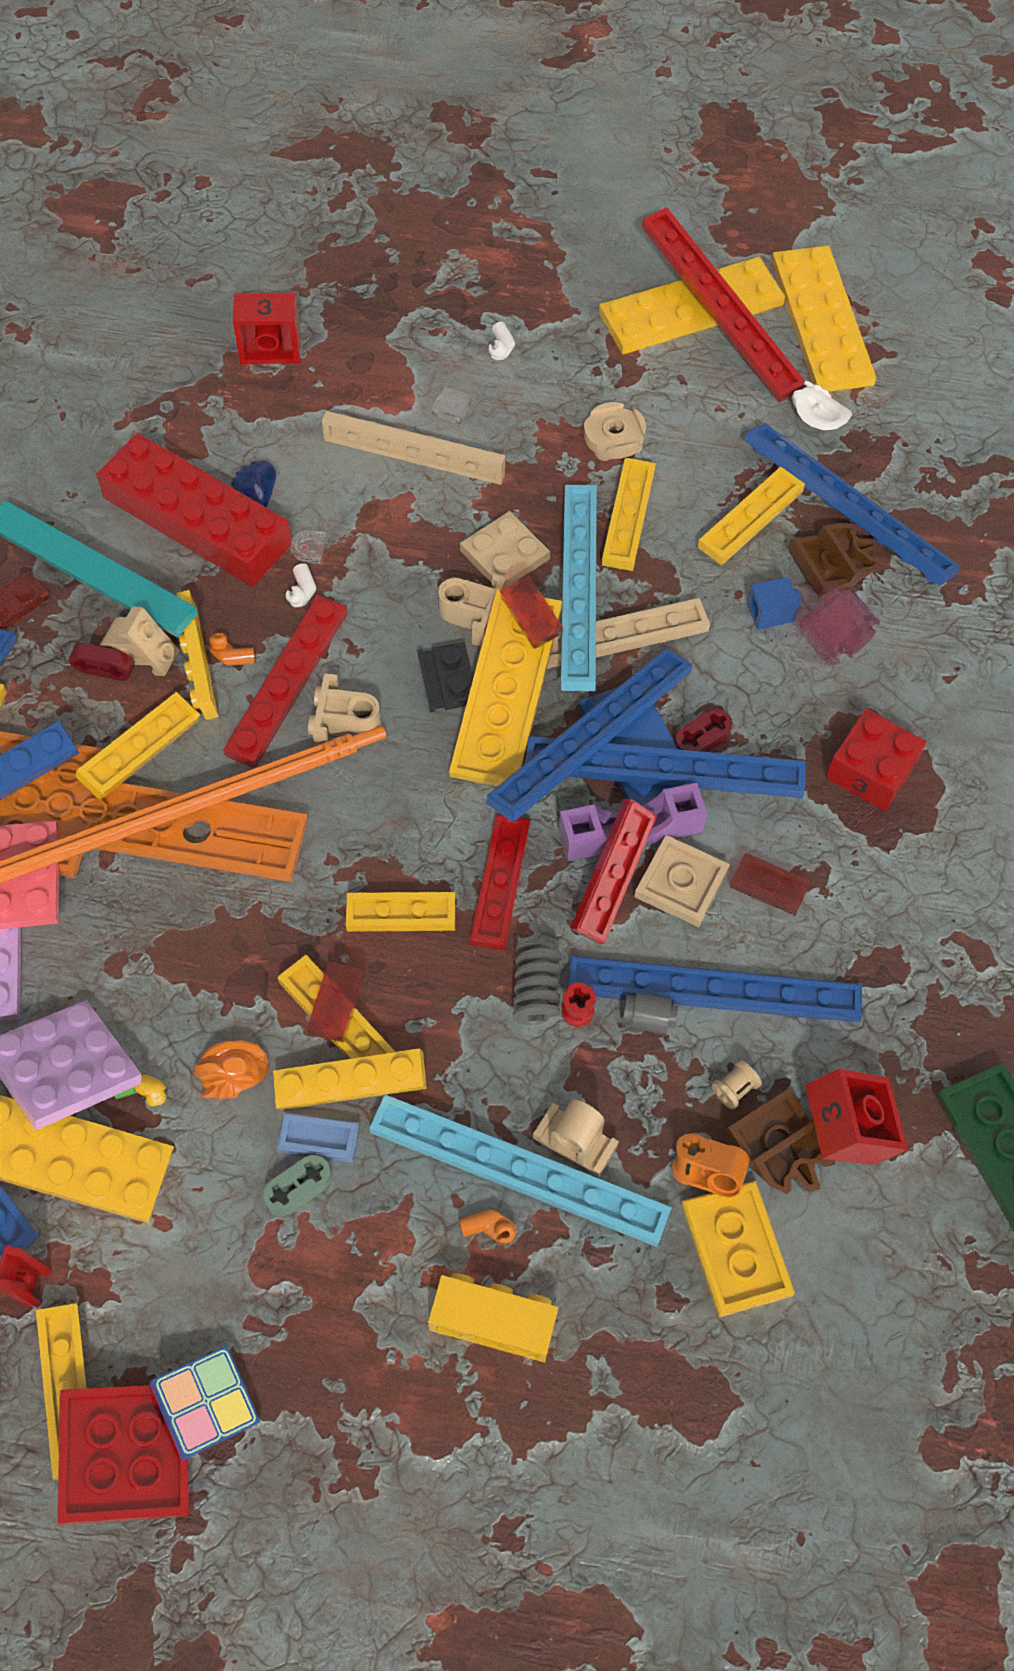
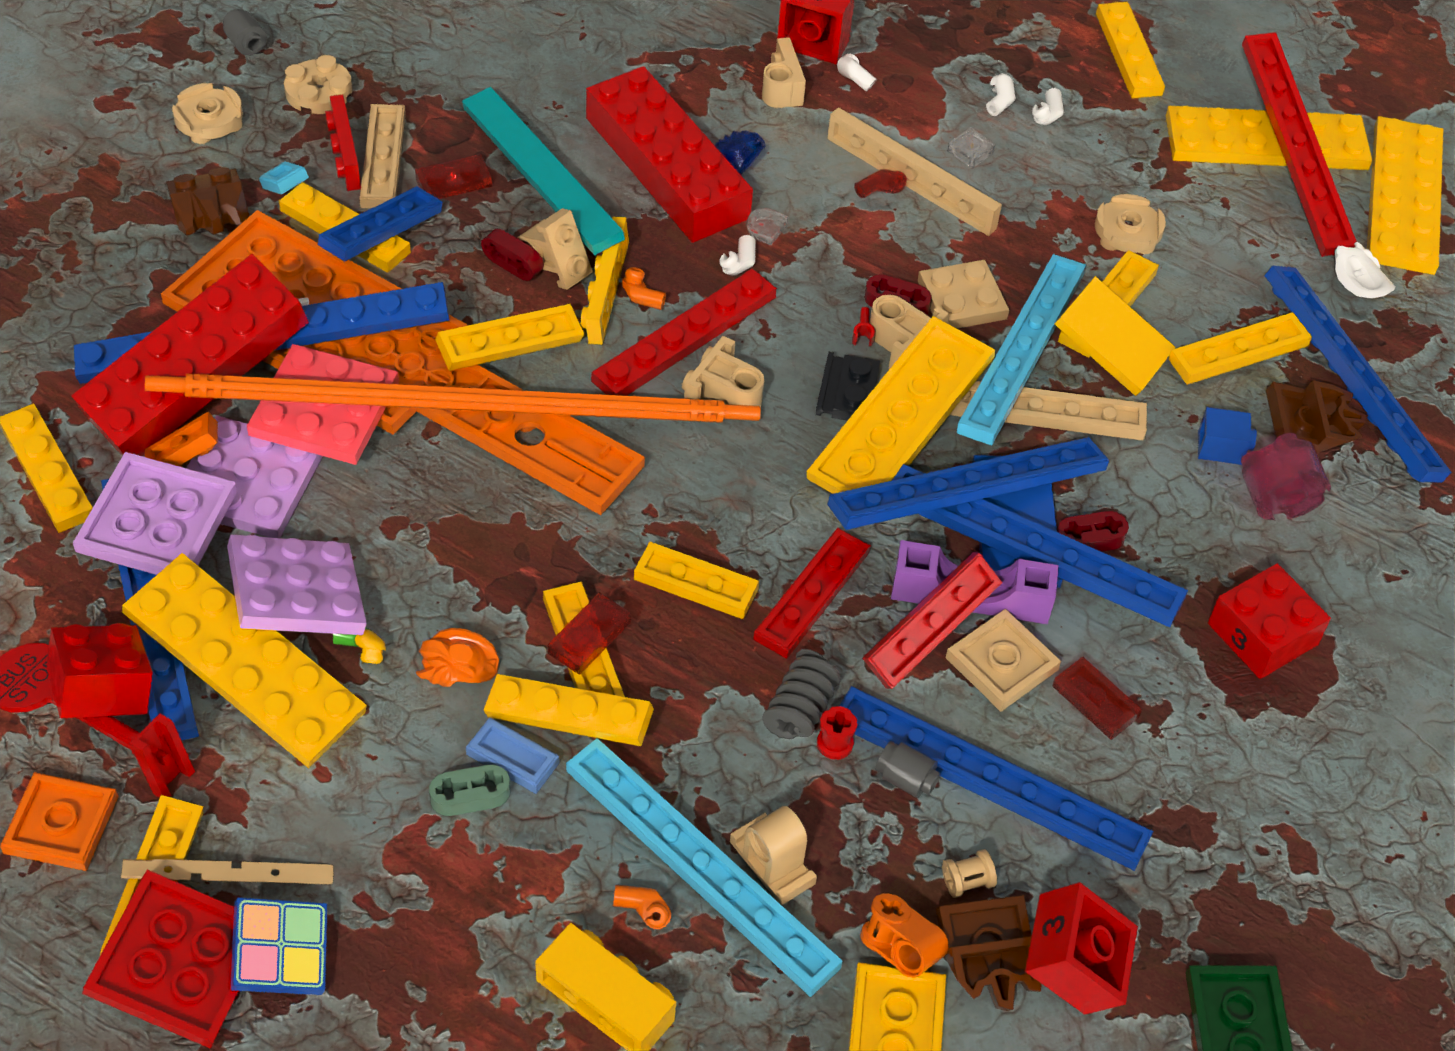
camera: 20 degrees right, 10 degrees down
clear red plate [500,575,563,649] -> none
none -> tan piece [121,859,333,884]
none -> tan plate [762,37,806,108]
none -> white arm [837,53,877,92]
none -> red hand [852,307,875,347]
none -> clear red arm [854,169,907,198]
none -> dark red beam [864,274,932,315]
none -> white arm [986,73,1016,116]
none -> yellow tile [1055,276,1176,396]
none -> yellow plate [1096,2,1165,98]

